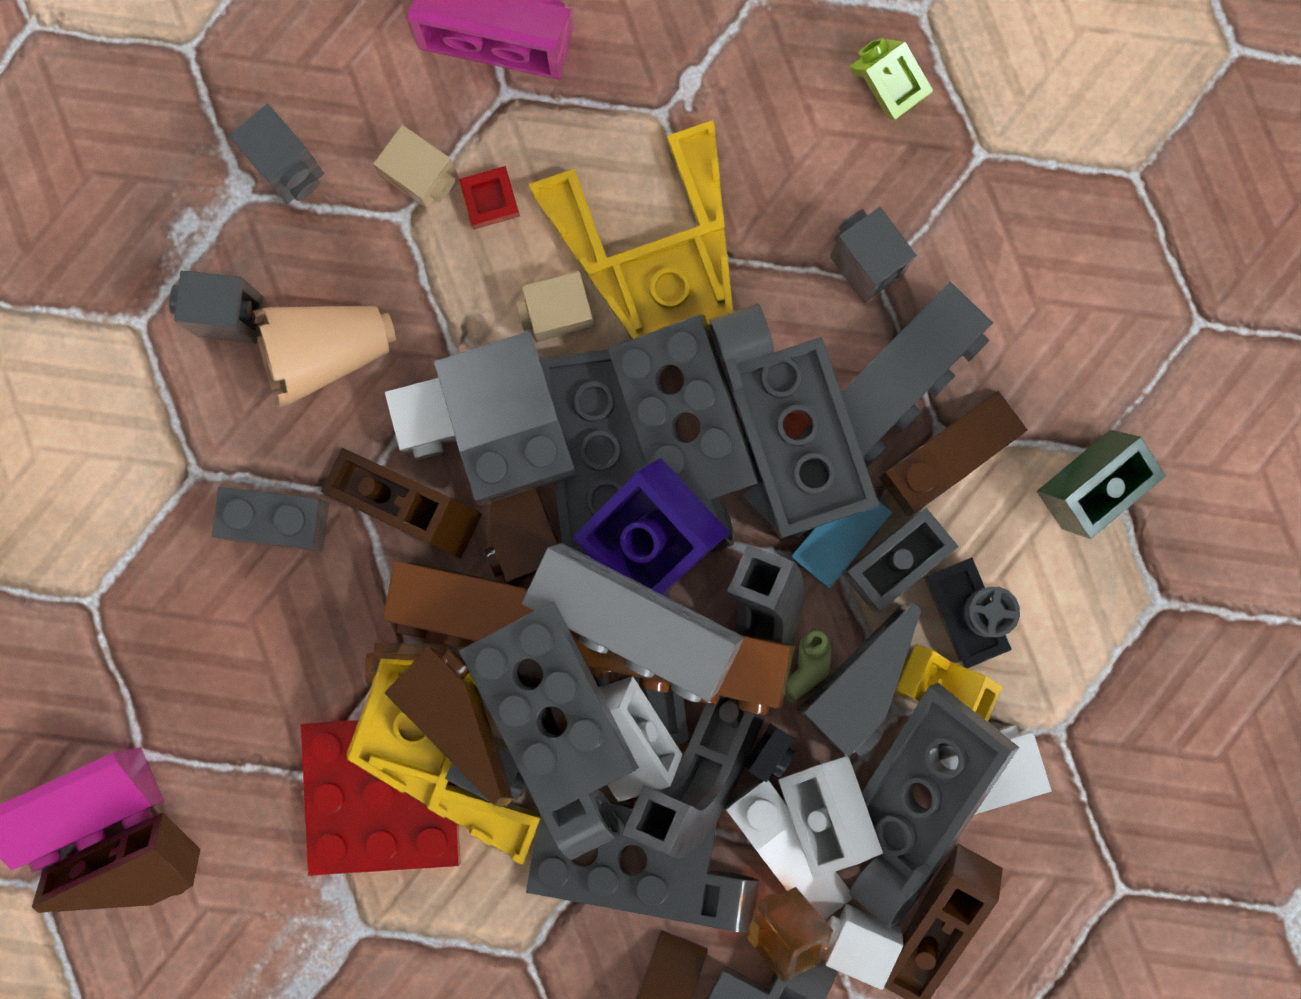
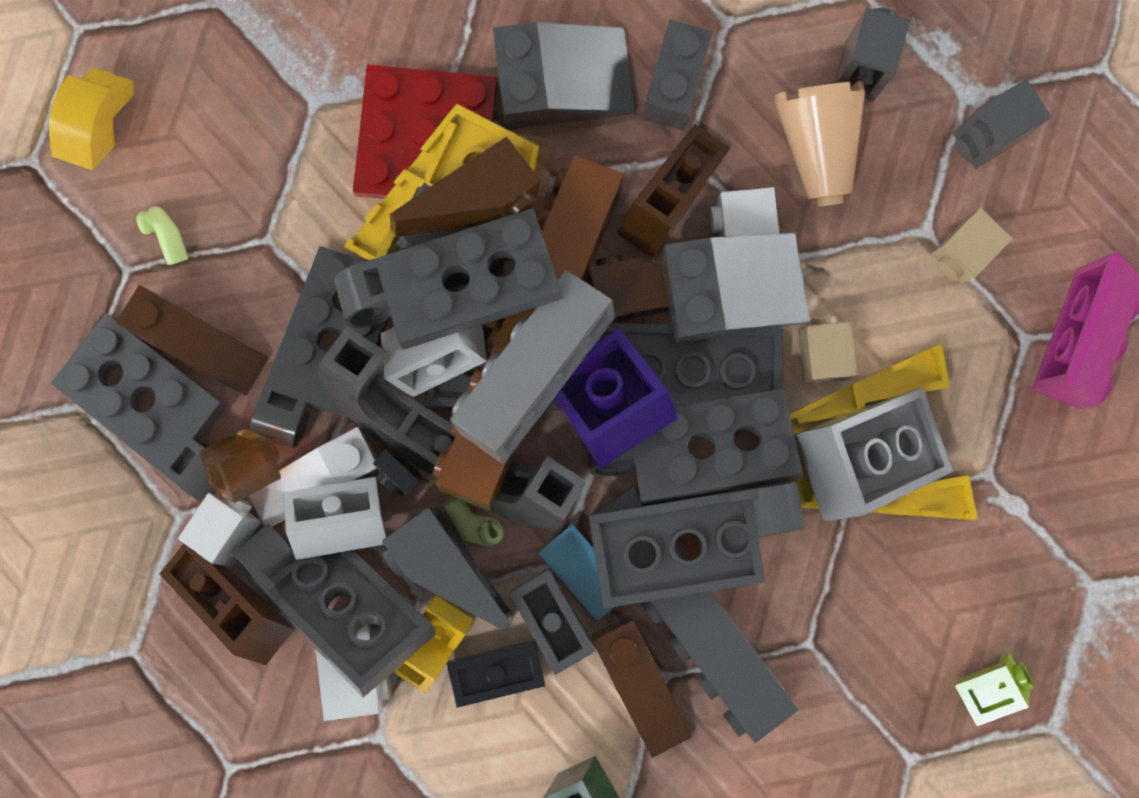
camera: 95 degrees right, 0 degrees up
red tile [459,166,520,230] -> none
dark grey brick [830,207,917,303] -> none
dark grey wheel [963,587,1020,637] -> none
none -> dark grey slope [493,22,635,130]
none -> light grey slope [794,387,953,522]

